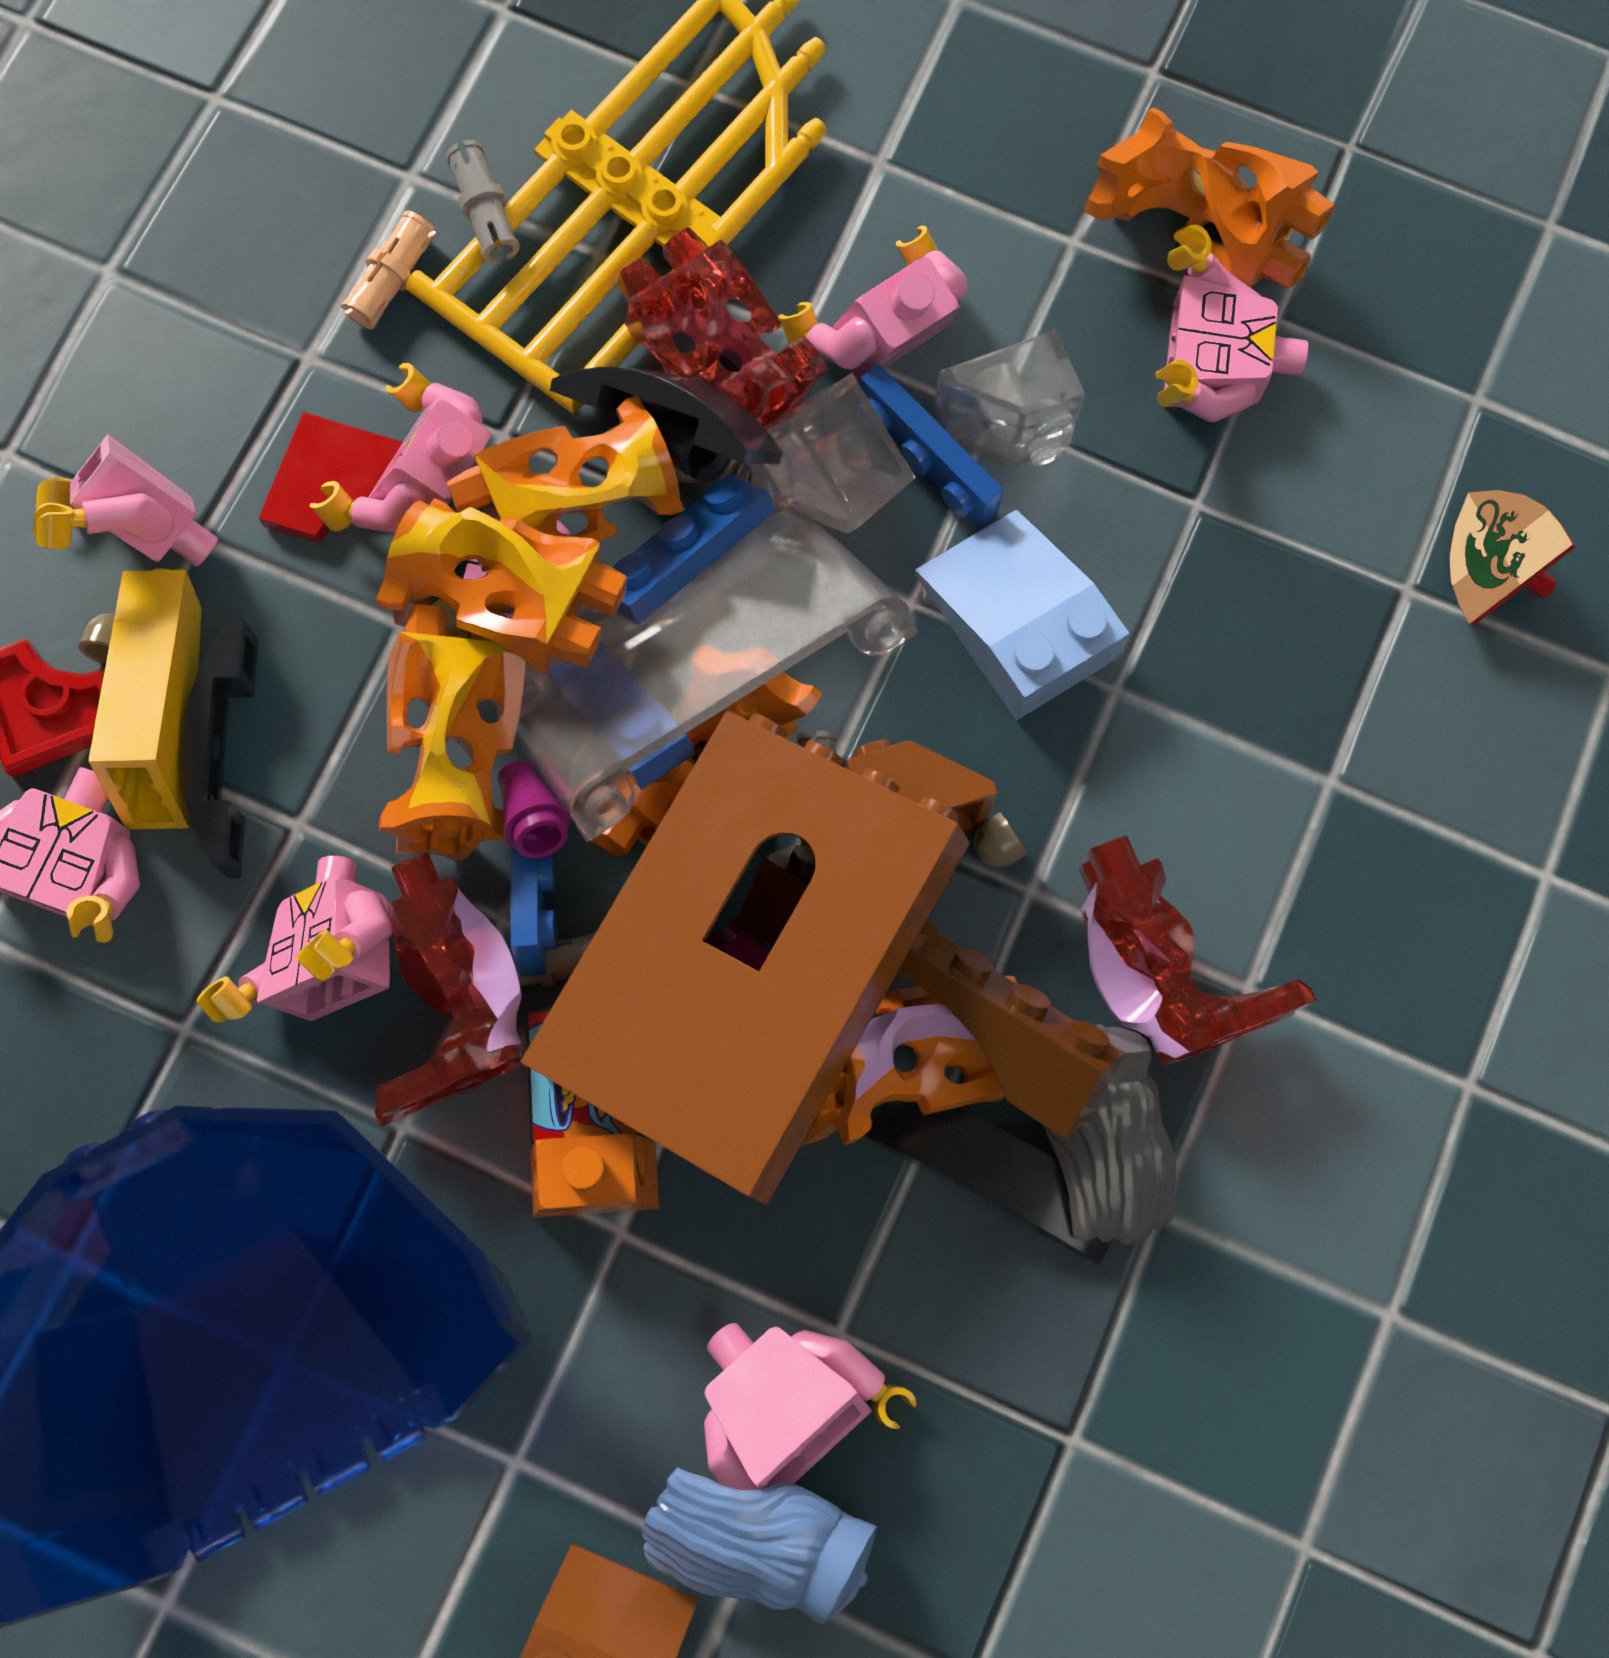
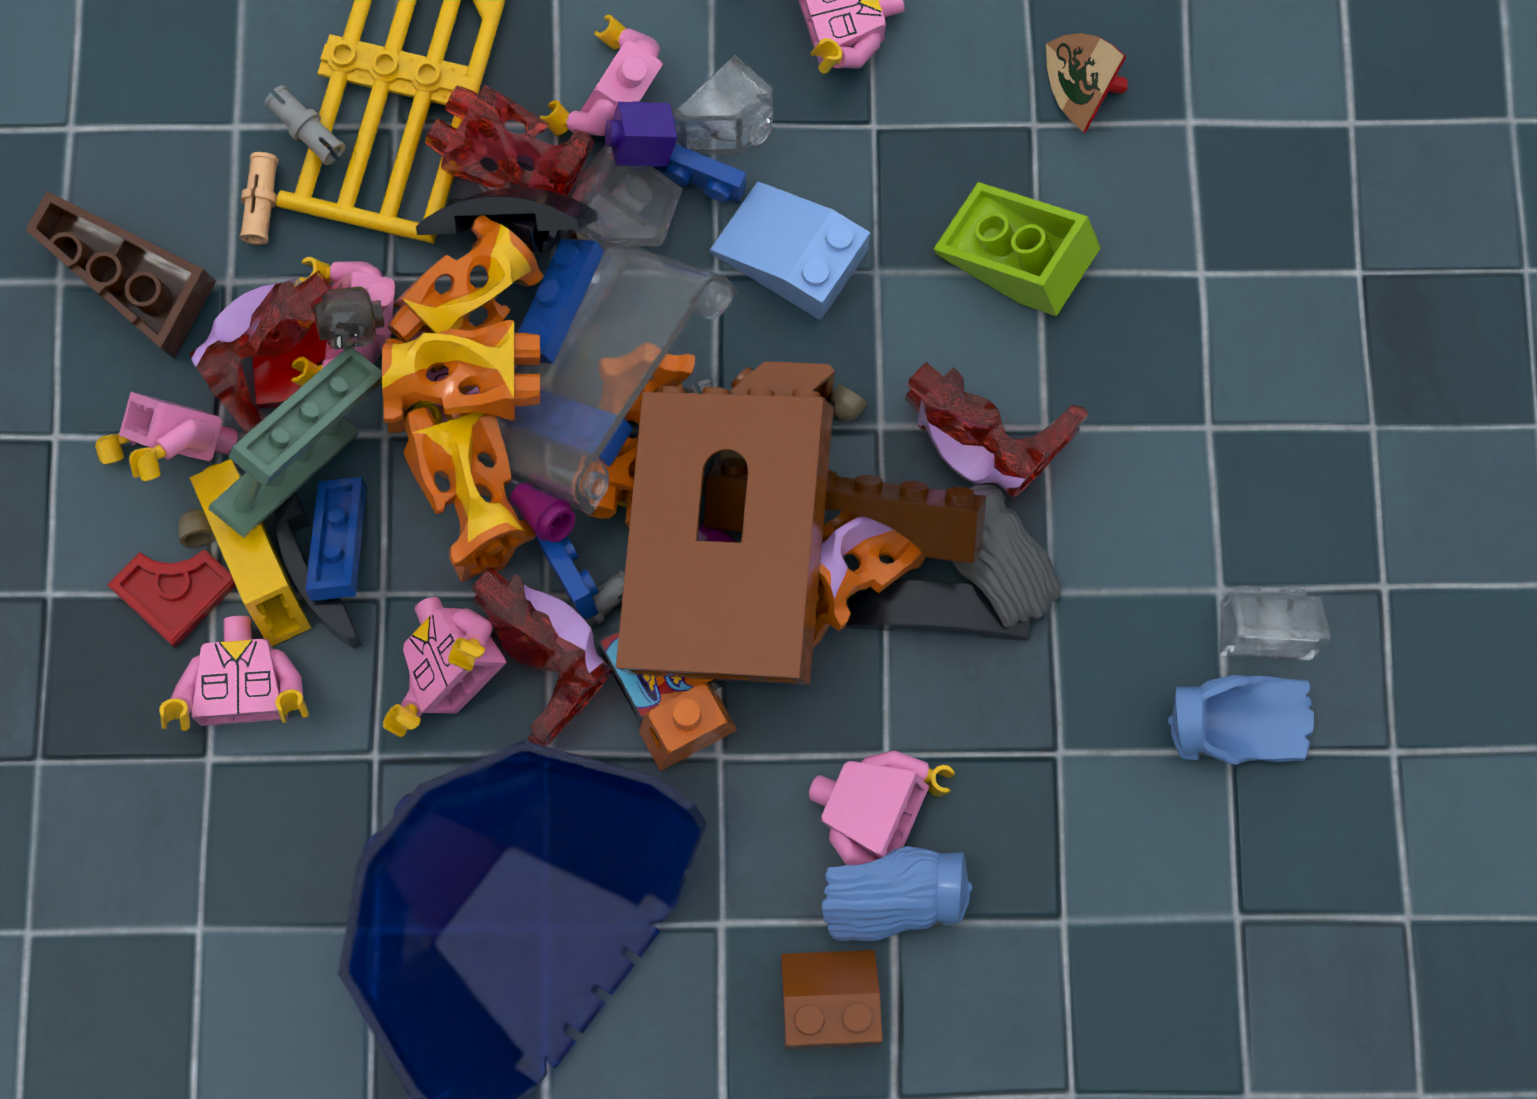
camera: 25 degrees left, 0 degrees up
none -> reddish brown wedge [25,191,216,359]
none -> clear red hips [189,270,336,434]
none -> sand green fence [208,345,382,538]
none -> blue plate [305,477,367,601]
none -> clear smoke head [314,286,384,350]
none -> dark purple brick [605,101,677,167]
none -> lime slope [933,182,1101,316]
none -> medium blue hair [1168,675,1314,765]
none -> clear slope [1220,586,1330,660]

